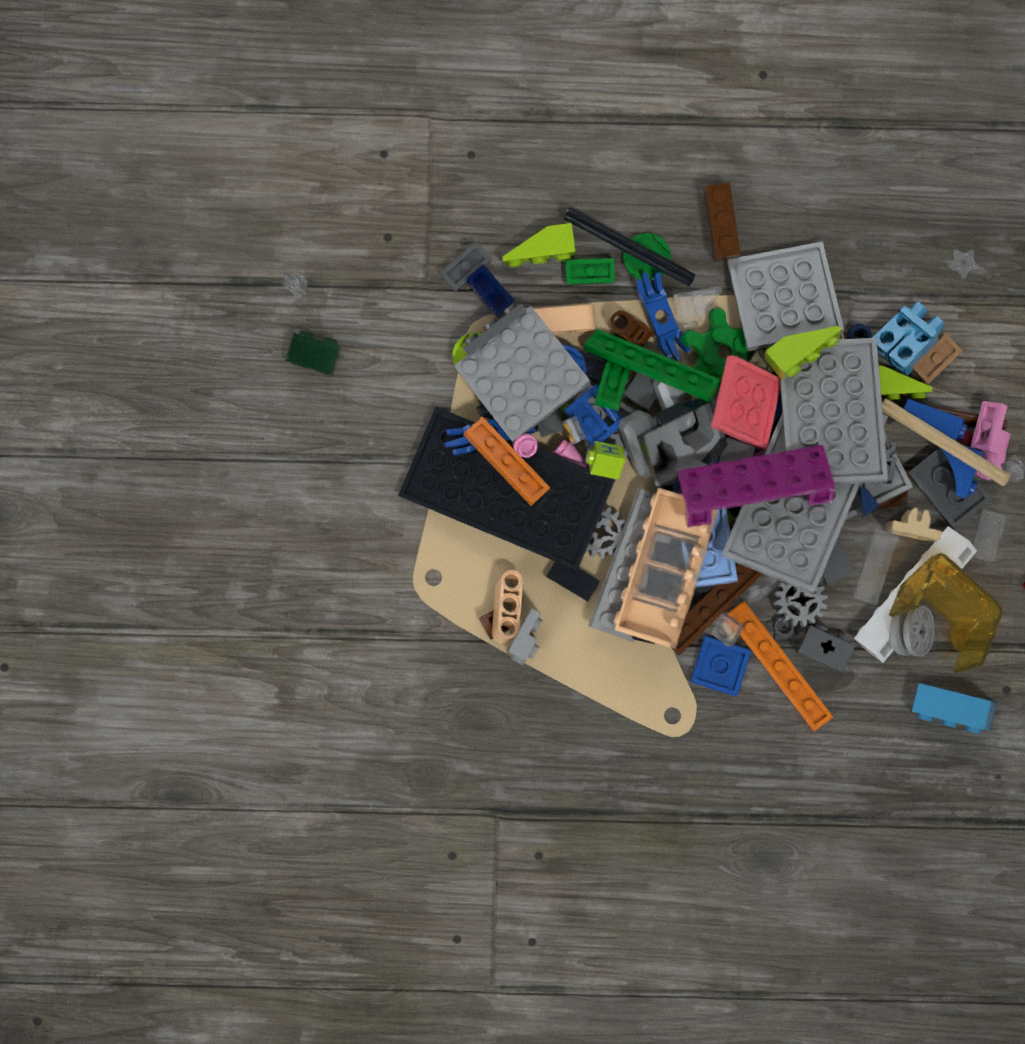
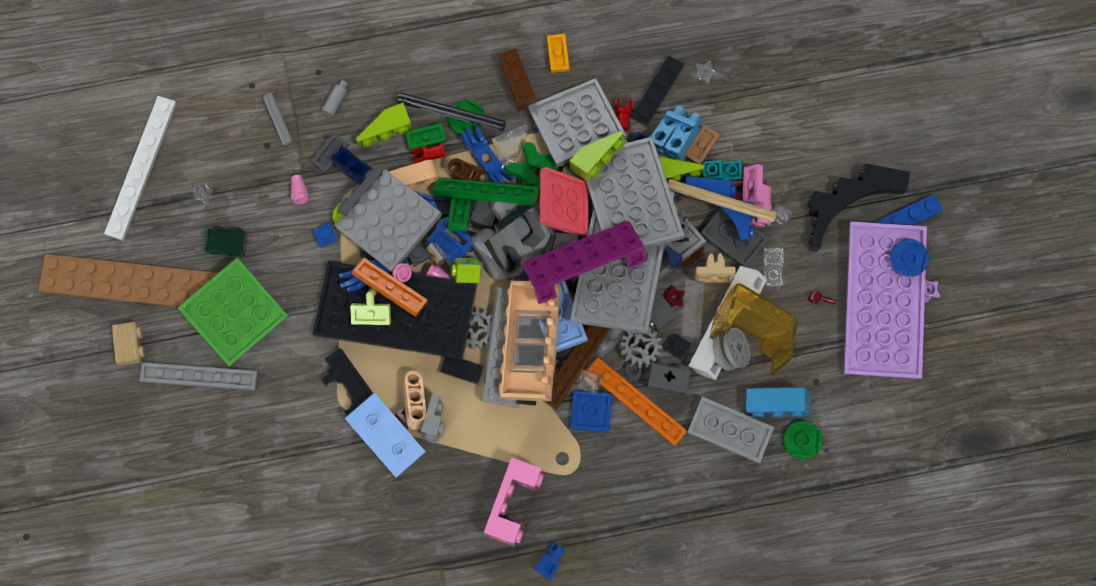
camera: 15 degrees left, 10 degrees down
none -> medium nougat plate [38,254,218,308]
none -> white plate [104,96,177,241]
none -> tan brick [112,322,145,366]
none -> light grey tile [139,362,258,391]
none -> bright green plate [178,258,288,366]
none -> light grey axle [263,93,292,145]
none -> bright pink cone [291,175,310,204]
none -> blue plate [313,223,338,248]
none -> light grey cylinder [321,80,348,117]
none -> black hinge [322,348,373,416]
none -> light blue plate [344,393,426,477]
none -> yellowish green plate [350,287,391,325]
none -> red piece [411,143,446,164]
none -> bright pink plate [484,457,544,546]
none -> blue plate [534,542,565,580]
none -> light orange plate [547,34,570,73]
none -> red piece [615,98,632,132]
none -> black plate [631,55,684,127]
none -> dark red plate [662,285,686,308]
none -> black plate [664,333,691,360]
none -> light grey plate [687,397,774,464]
none -> teal slope [703,160,743,180]
none -> green tile [783,420,823,460]

